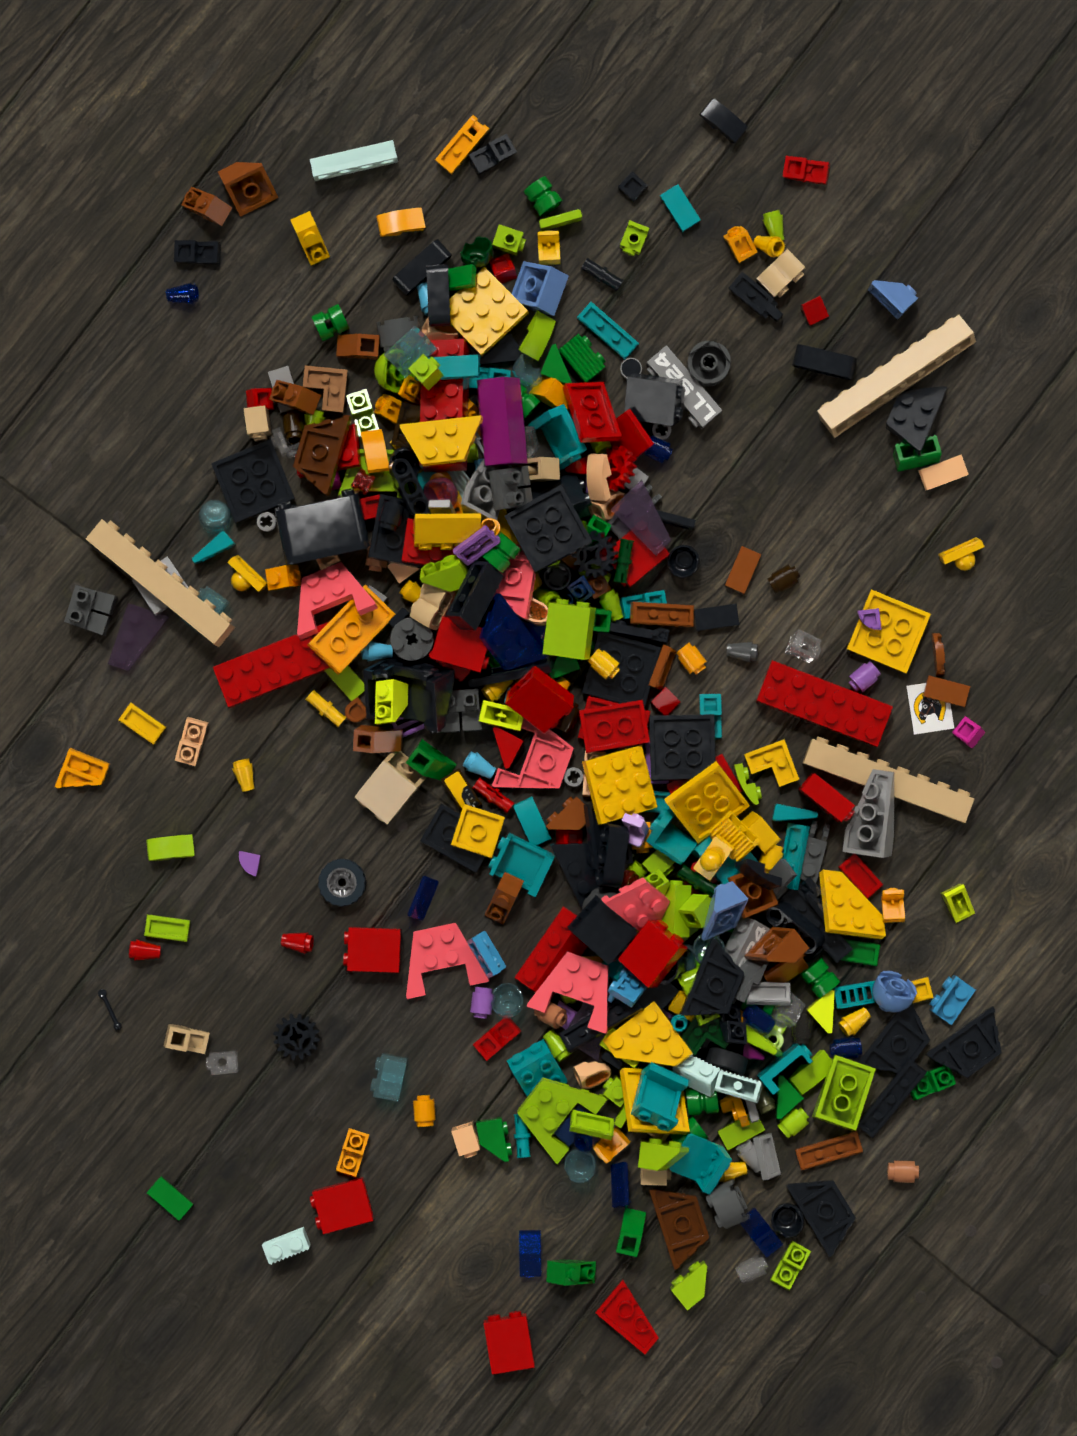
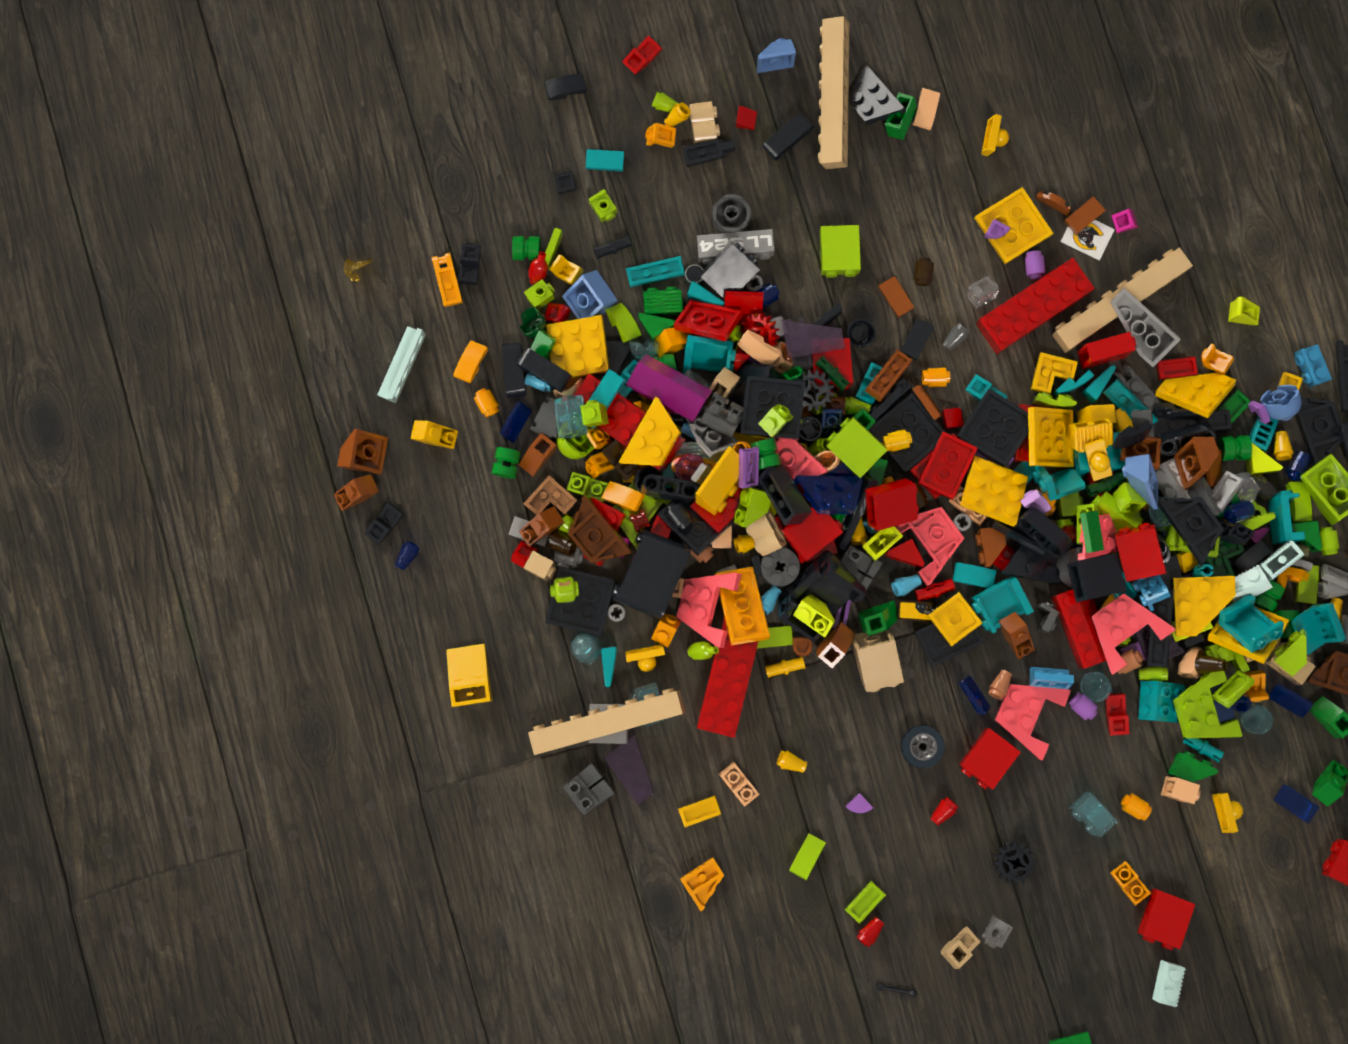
camera: 55 degrees left, 5 degrees down
none -> clear yellow piece [343,258,373,282]
none -> yellow slope [447,644,493,707]
none -> light orange brick [473,388,499,418]
none -> clear blue slope [499,401,532,443]
none -> red plant [528,252,548,285]
none -> lime head [550,577,579,603]
none -> teal slope [687,281,725,307]
none -> lime plant [687,641,719,660]
none -> lime bracket [758,404,793,437]
none -> lime brick [819,225,861,278]
none -> nougat cone [988,670,1012,700]
none -> dark grey bracket [1037,602,1059,633]
none -> teal slope [1052,370,1094,396]
none -> green tile [1080,511,1104,553]
none -> dark brown cone [1195,654,1227,674]
none -> yellow tile [1212,793,1243,833]
none -> medium lavender tile [1248,401,1271,424]

